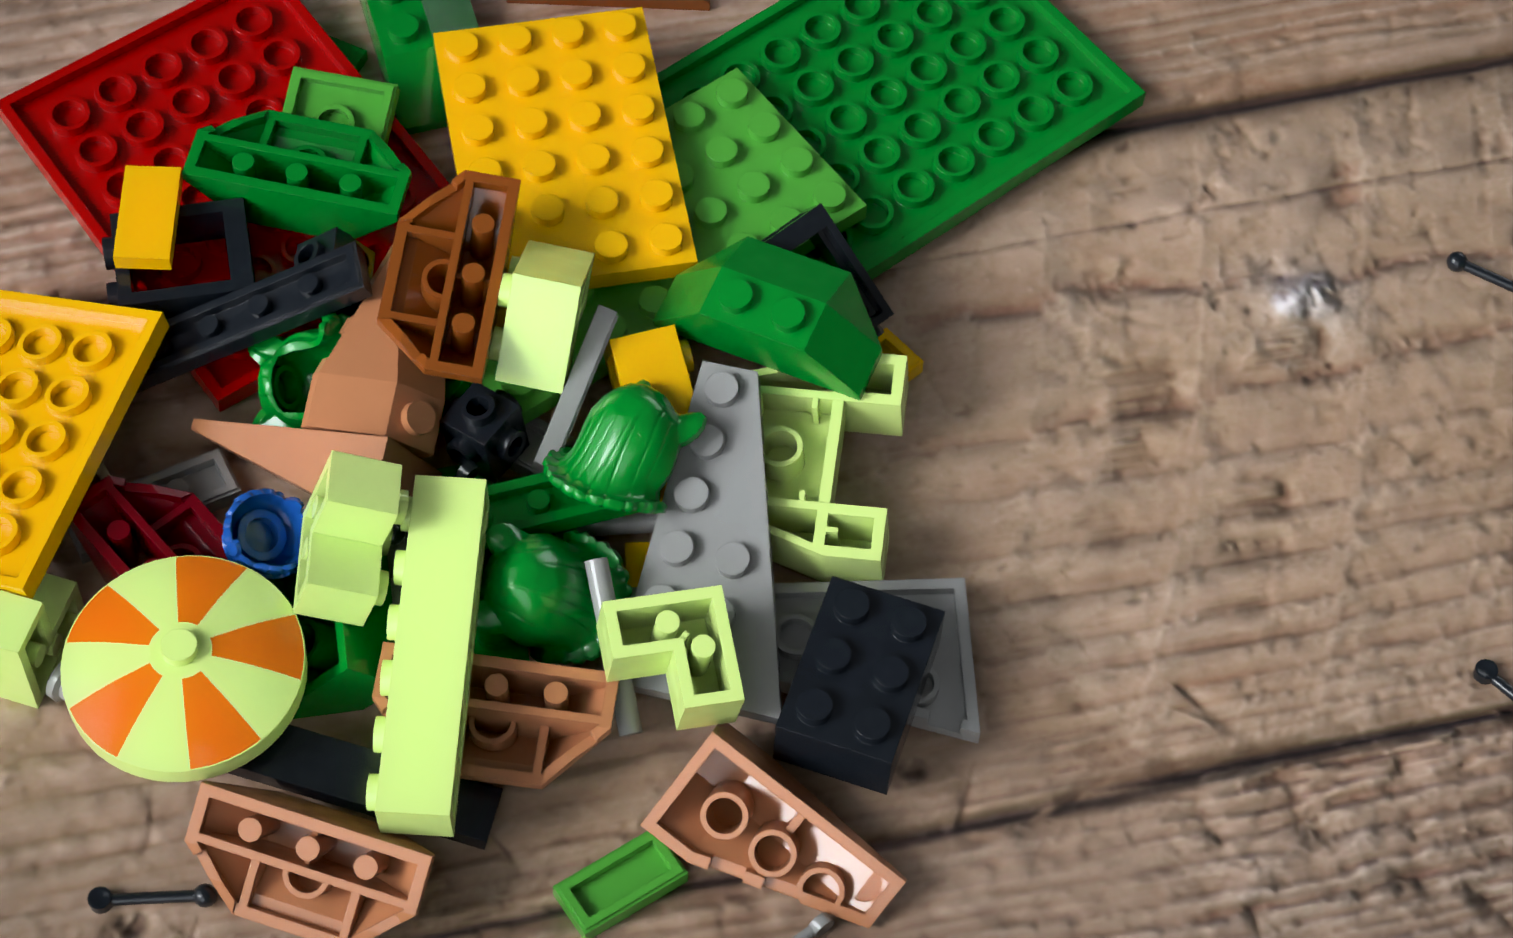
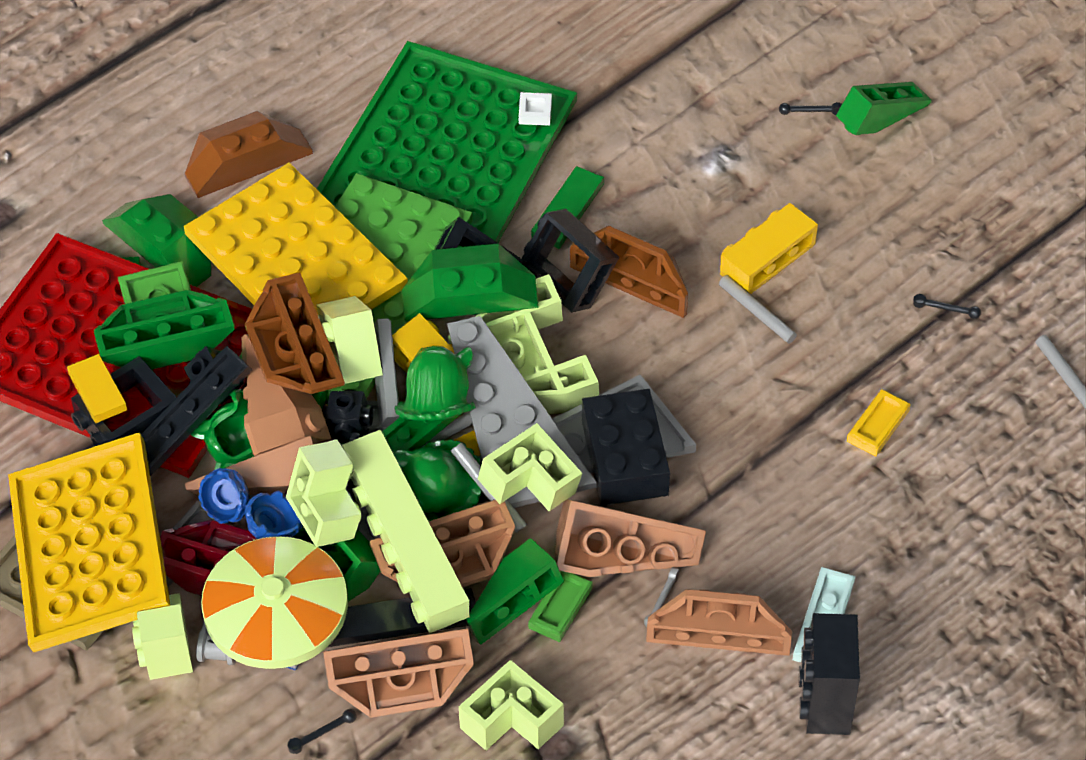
camera: 25 degrees left, 5 degrees down
none -> blue hair [198,468,250,524]
none -> green slope [466,538,564,645]
none -> white plate [519,92,552,125]
none -> black window [521,209,620,313]
none -> green tile [531,166,604,249]
none -> dark orange wedge [570,225,688,318]
none -> light grey bar [719,275,797,344]
none -> yellow brick [720,203,818,294]
none -> yellow tile [847,389,911,457]

